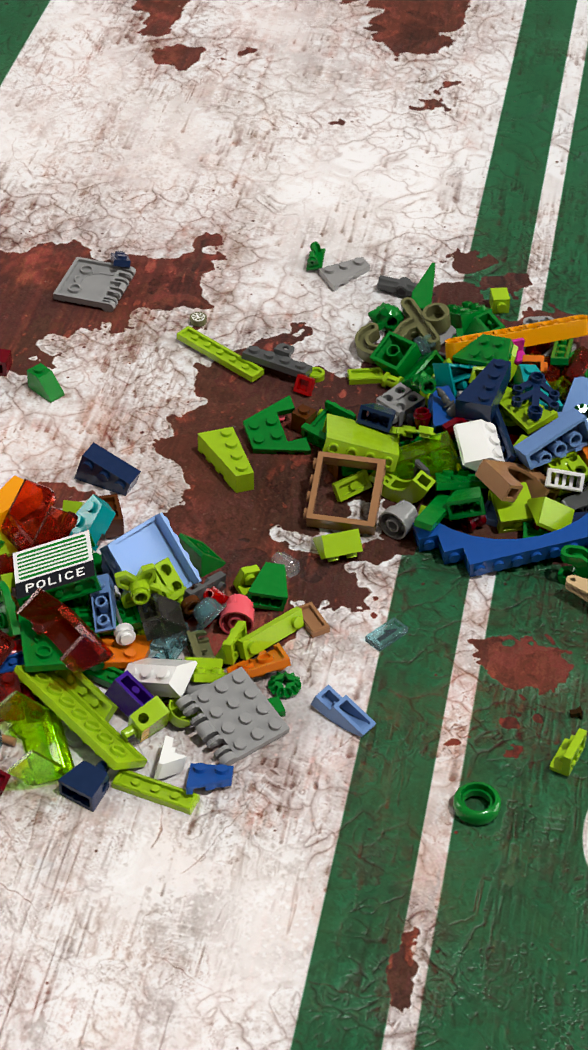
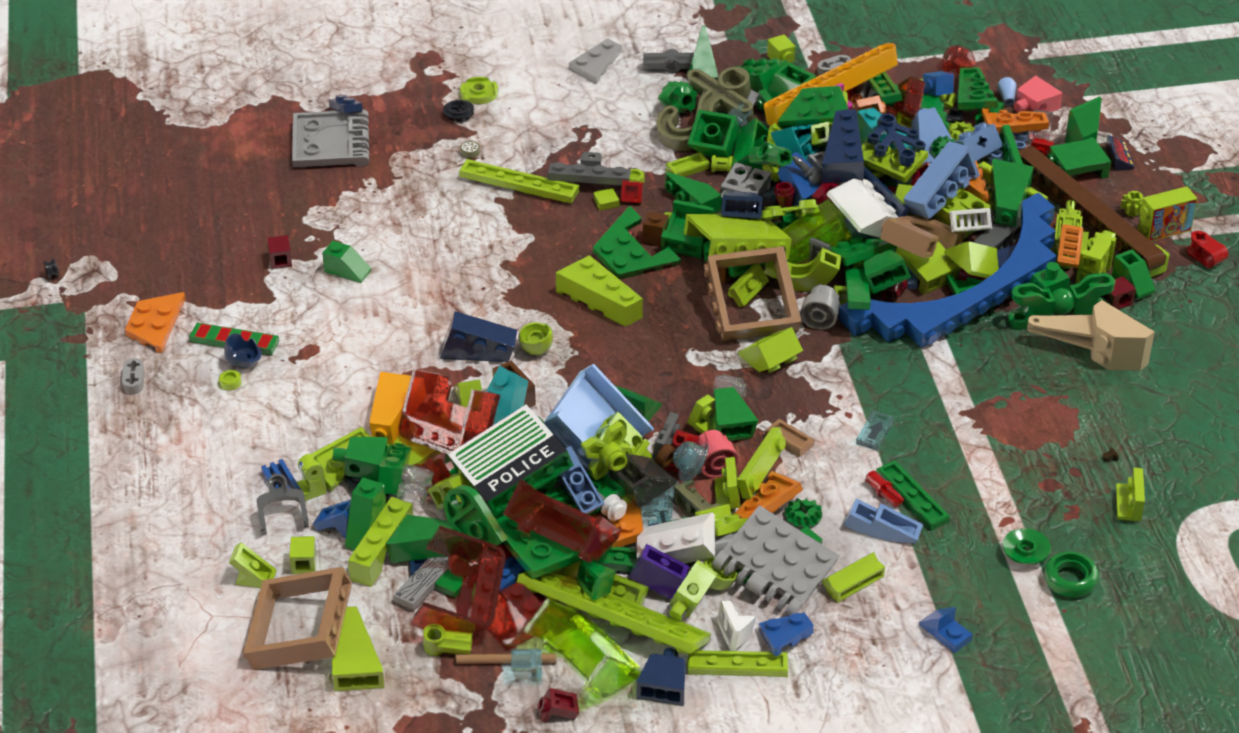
camera: 20 degrees left, 0 degrees up
green hinge [306,241,326,271] -> none
none -> black gear [443,100,474,122]
none -> lime tile [460,76,498,105]
none -> lime hair [518,322,553,355]
none -> green slope [576,559,616,600]
none -> lime tile [593,188,619,211]
none -> green slope [664,172,722,214]
none -> lime piece [821,552,885,603]
none -> red axle [865,470,904,507]
none -> green tile [876,460,950,531]
none -> blue slope [919,607,973,653]
none -> green dish [1003,528,1051,565]

